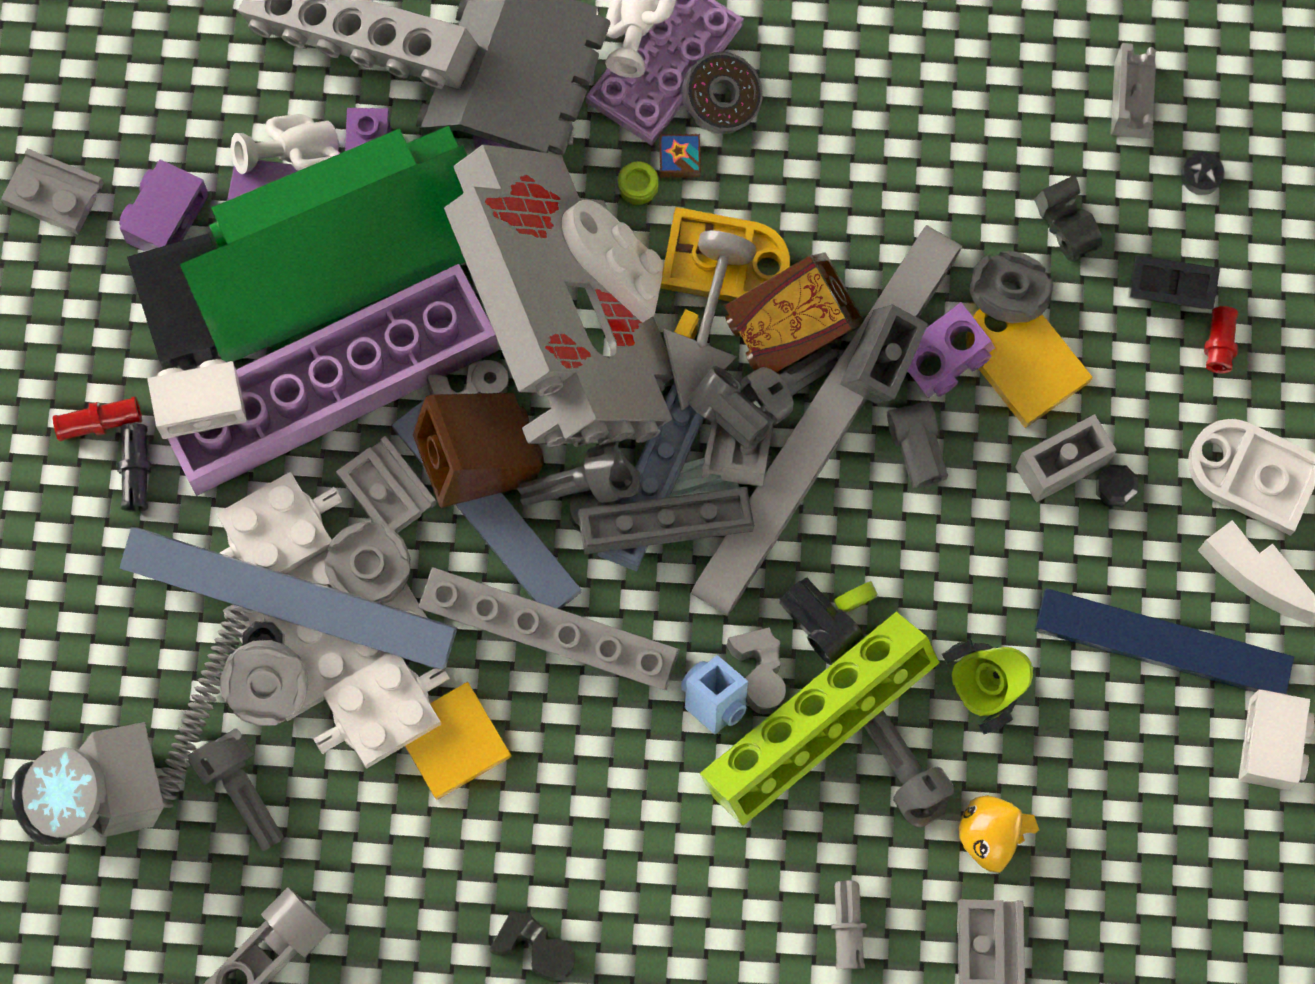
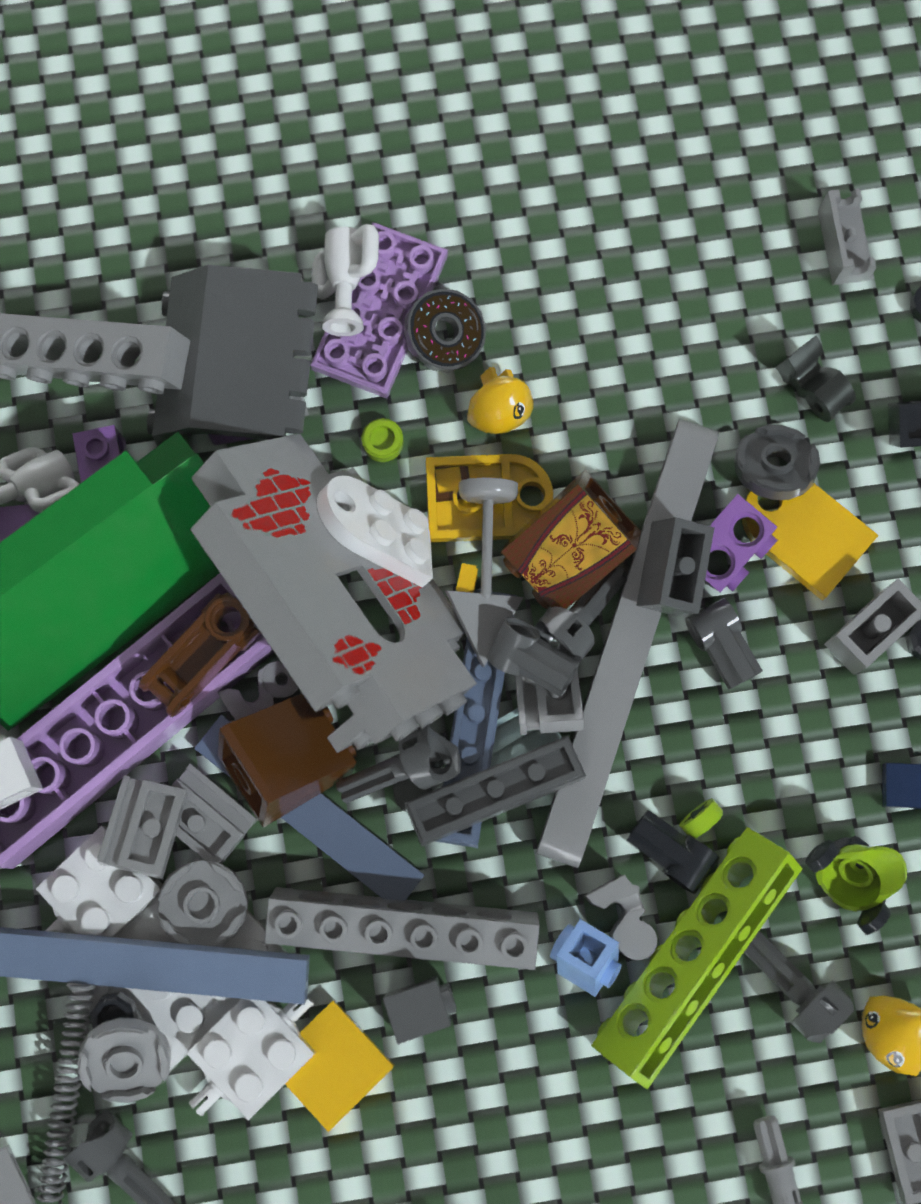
camera: 10 degrees left, 5 degrees up
tile [659,134,701,178] -> none
none -> light grey plate [97,775,188,879]
none -> reddish brown piece [139,593,261,717]
none -> dark grey brick [383,976,457,1045]
none -> yellow piece [467,367,534,434]

